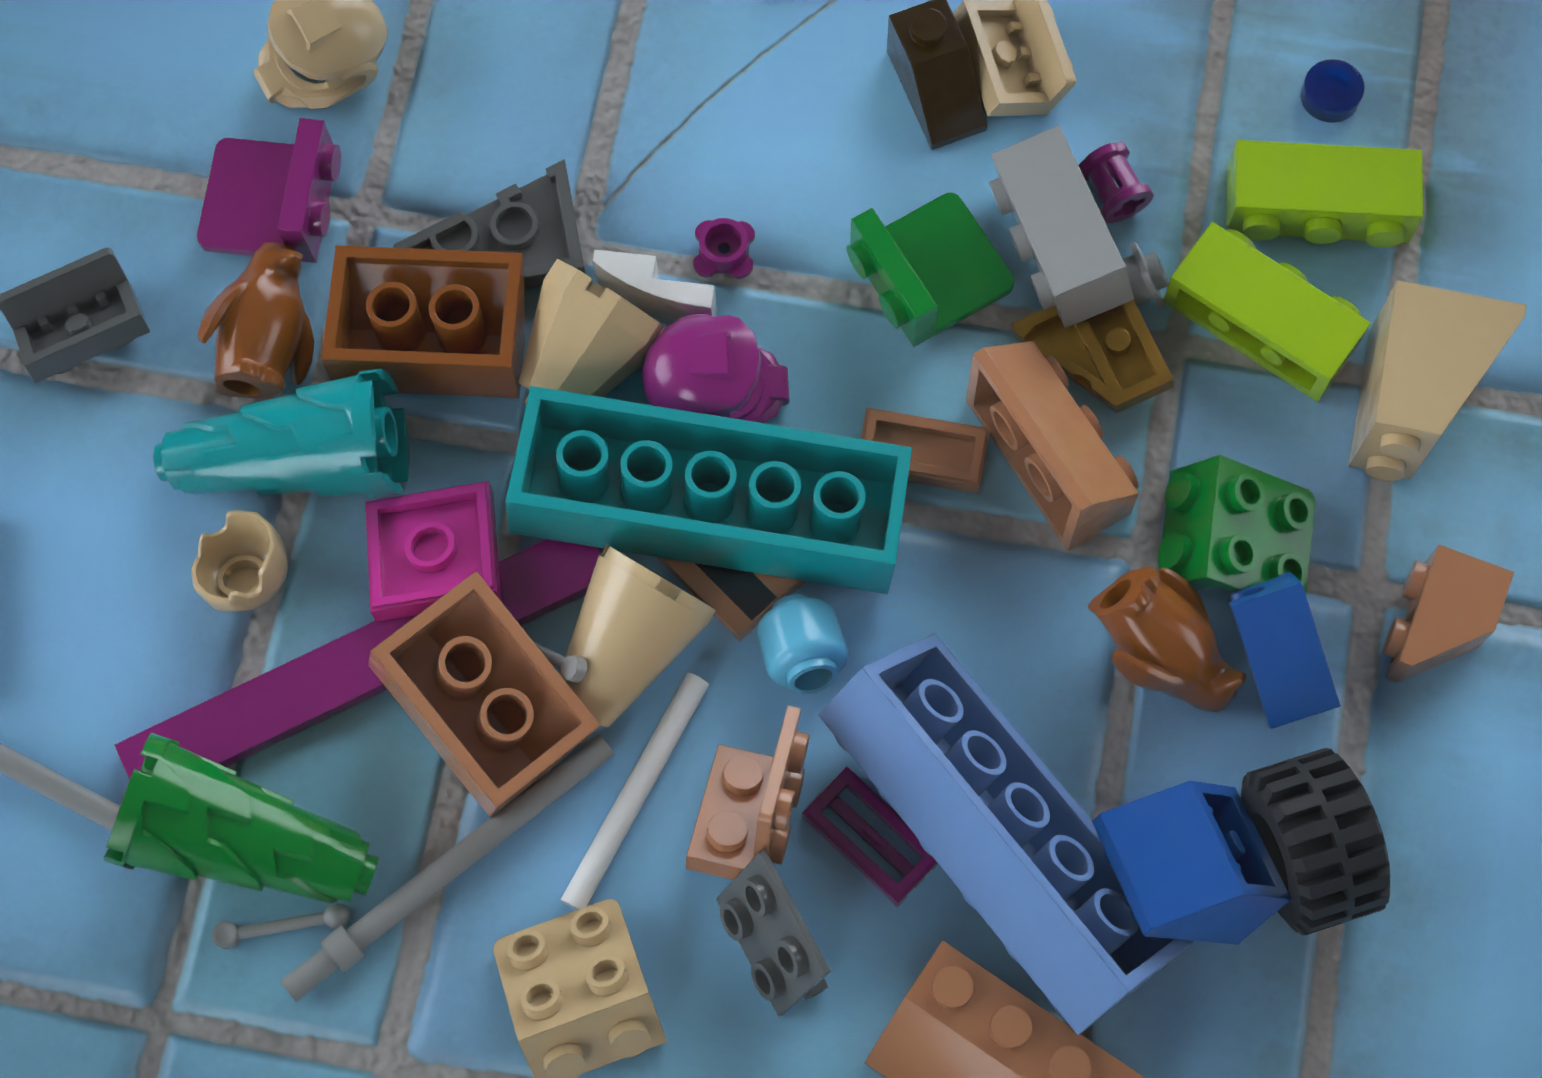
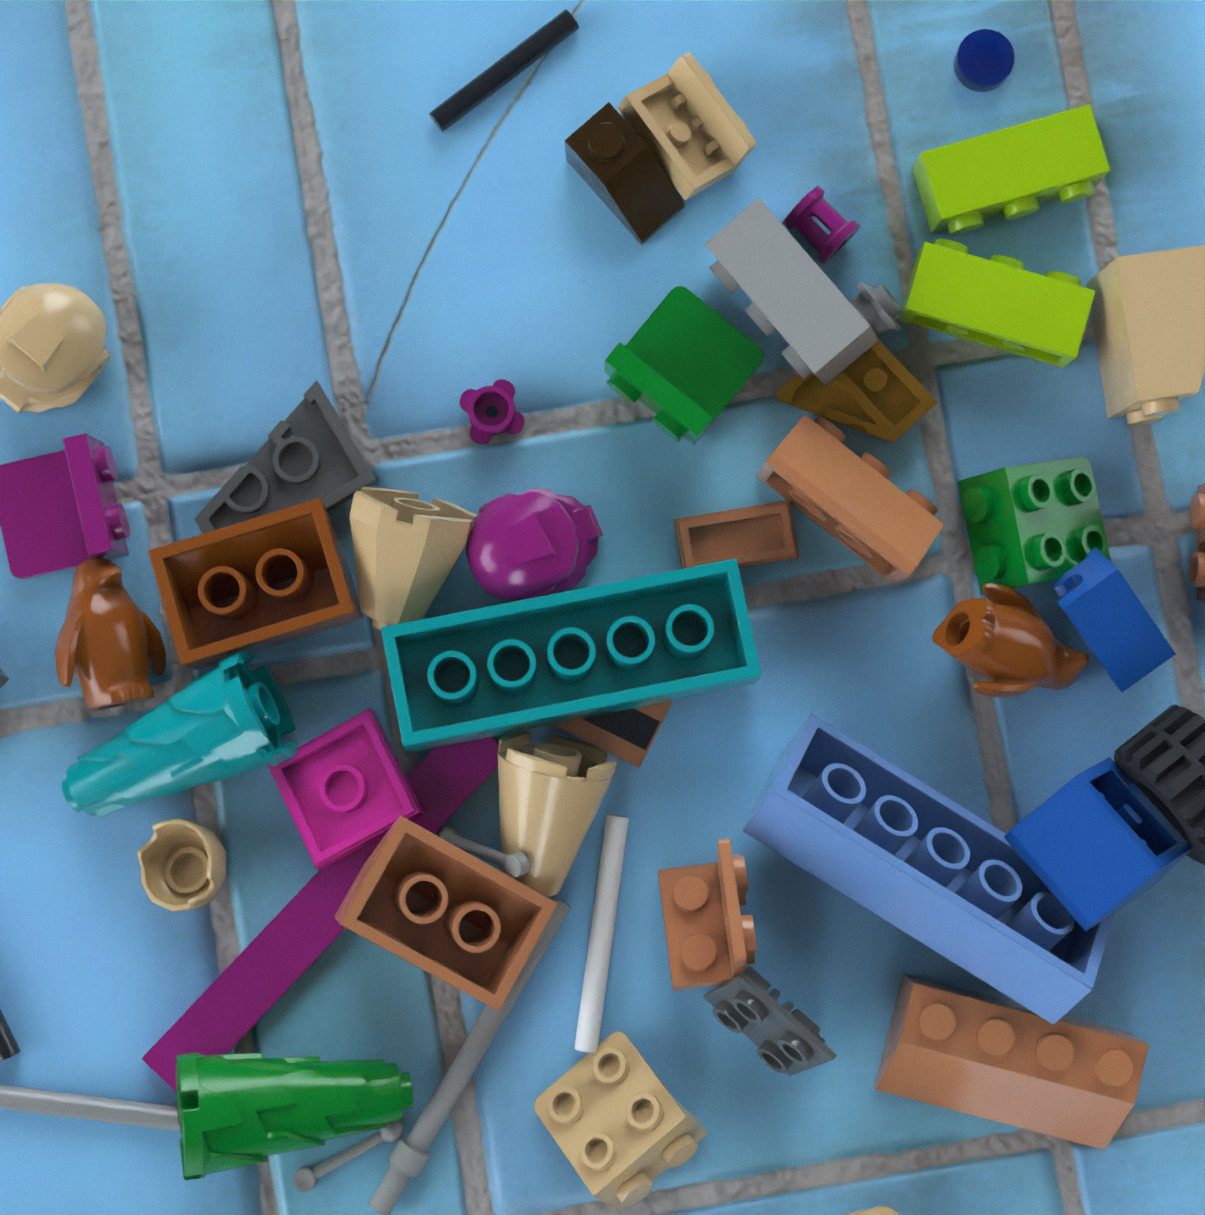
camera: 20 degrees left, 15 degrees up
white slope [593,250,717,324] -> none
medium azure head [756,594,848,694] -> none
magenta tile [802,766,938,907] -> none

